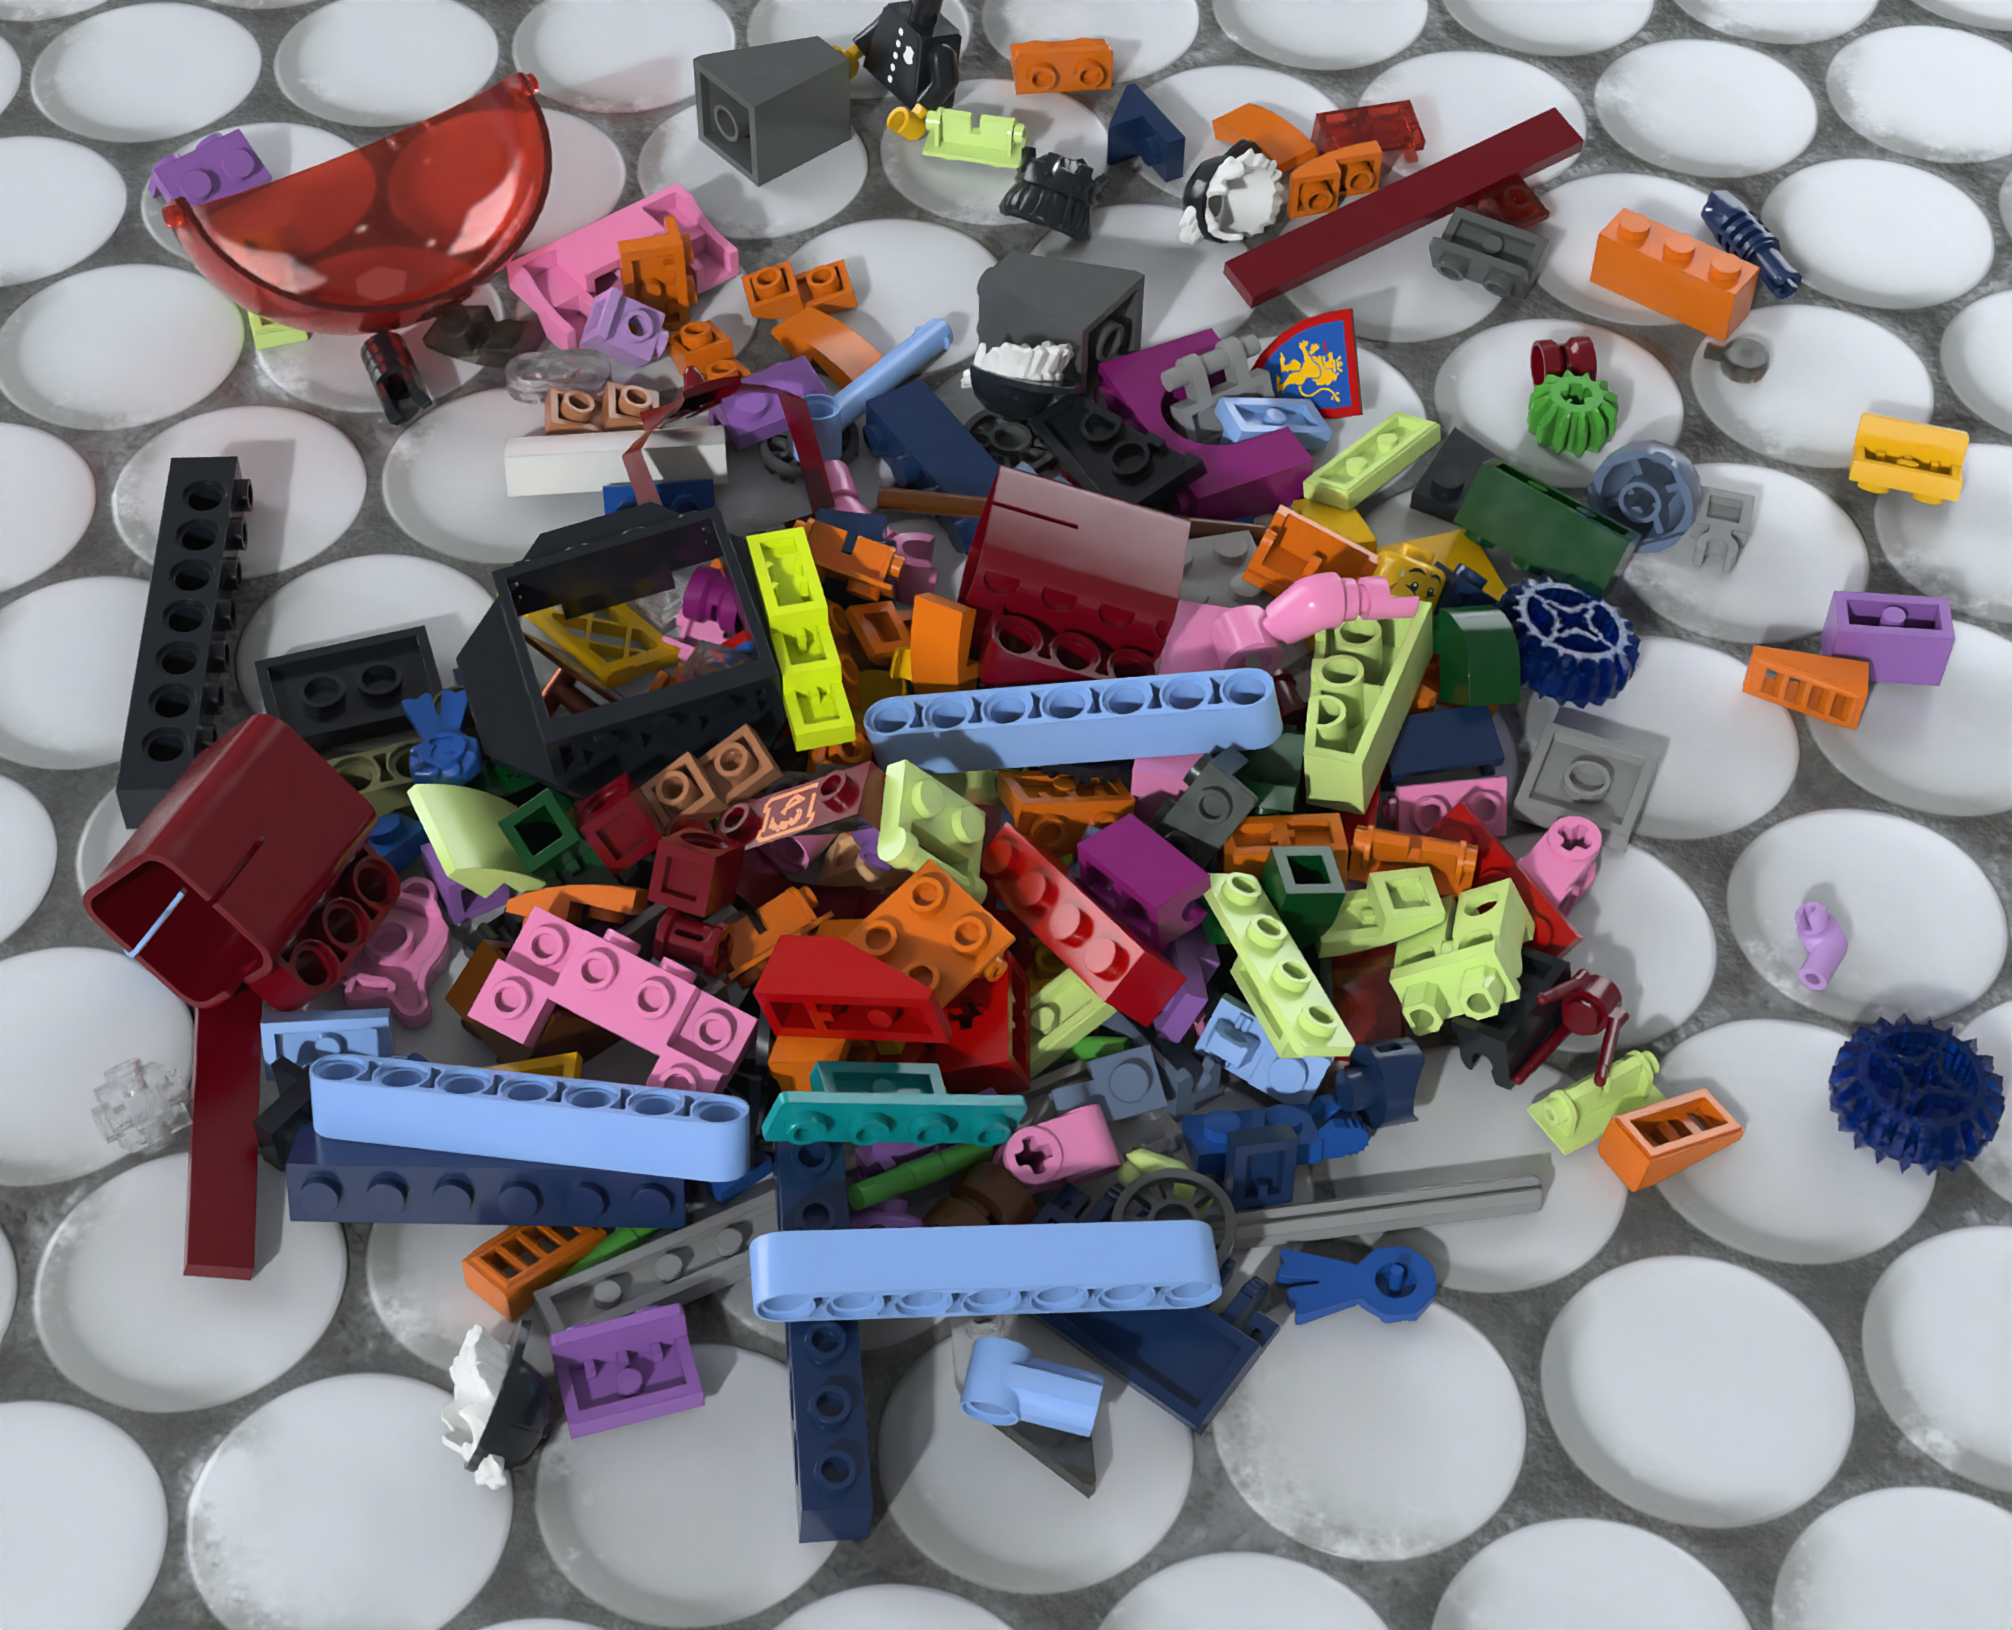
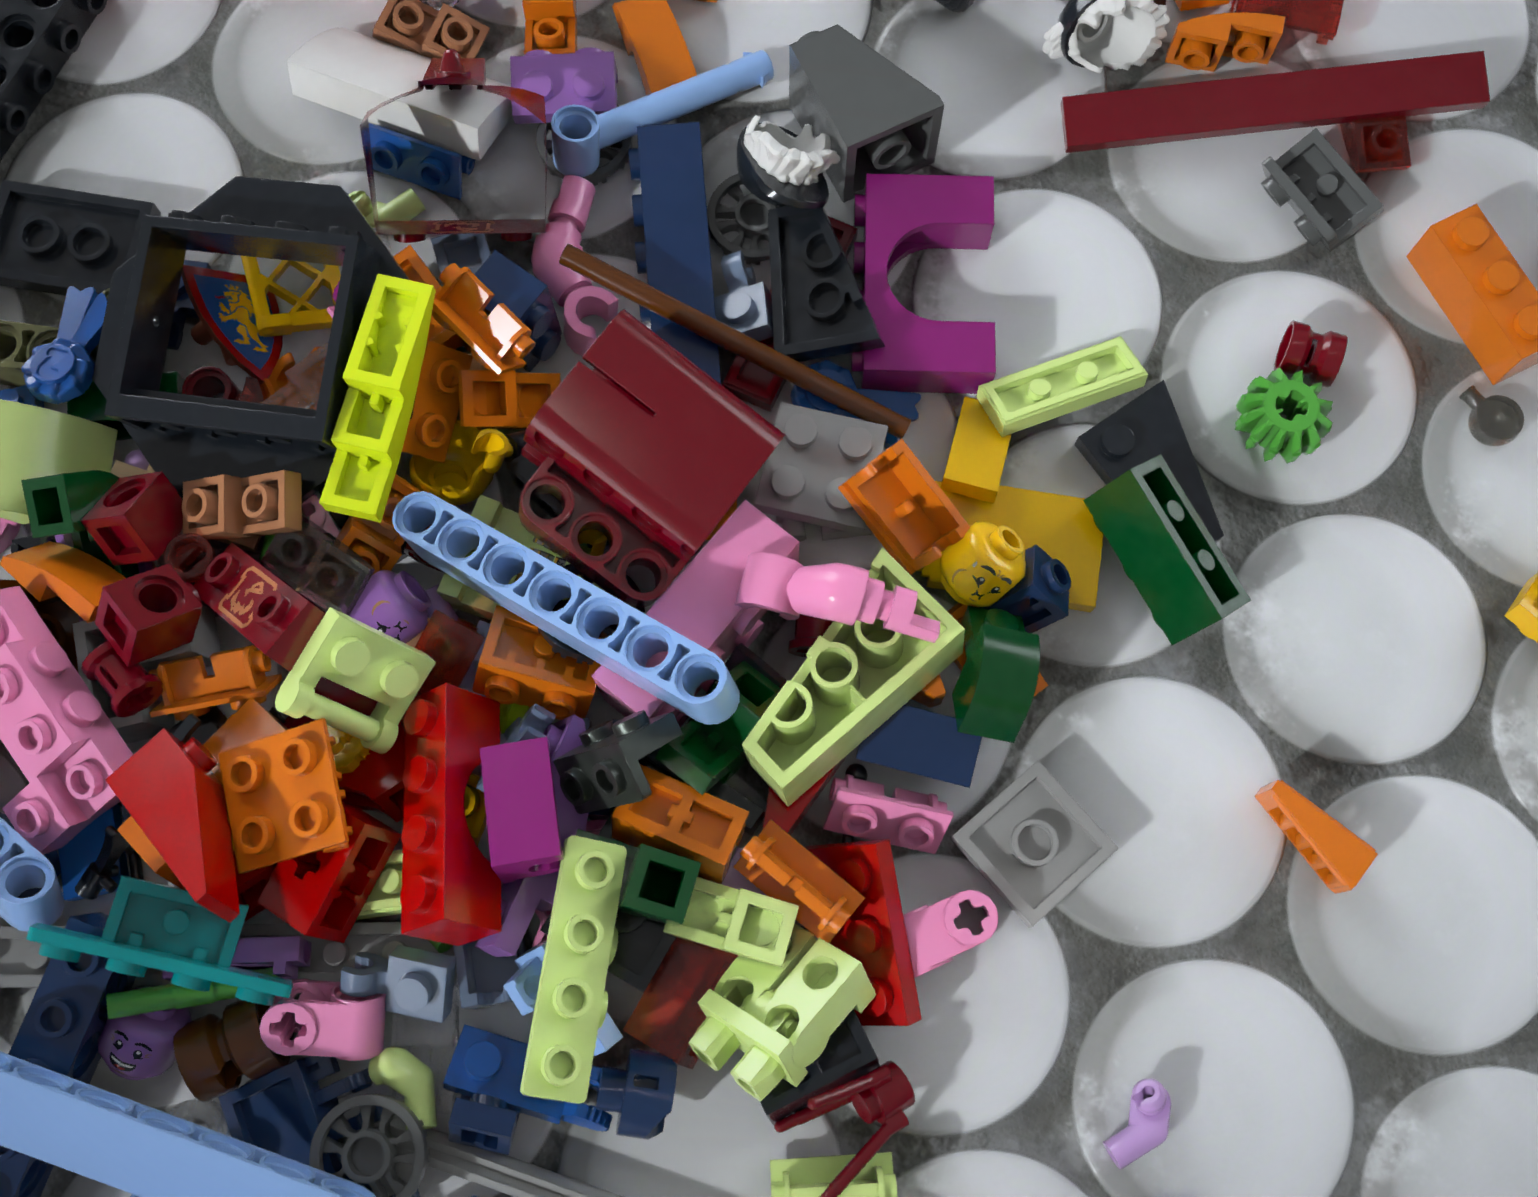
camera: 30 degrees right, 25 degrees up
orange slope [910,592,978,695] -> none
light grey plate [1160,334,1275,445] -> none
light blue hinge [1214,397,1332,449] -> none
shield [1250,308,1363,419] -> none
clear blue gear [1494,576,1641,709] -> none
sand blue cylinder [1587,440,1702,553] -> none
light grey plate [1690,485,1755,573] -> none
medium lavender brick [1820,591,1955,686] -> none

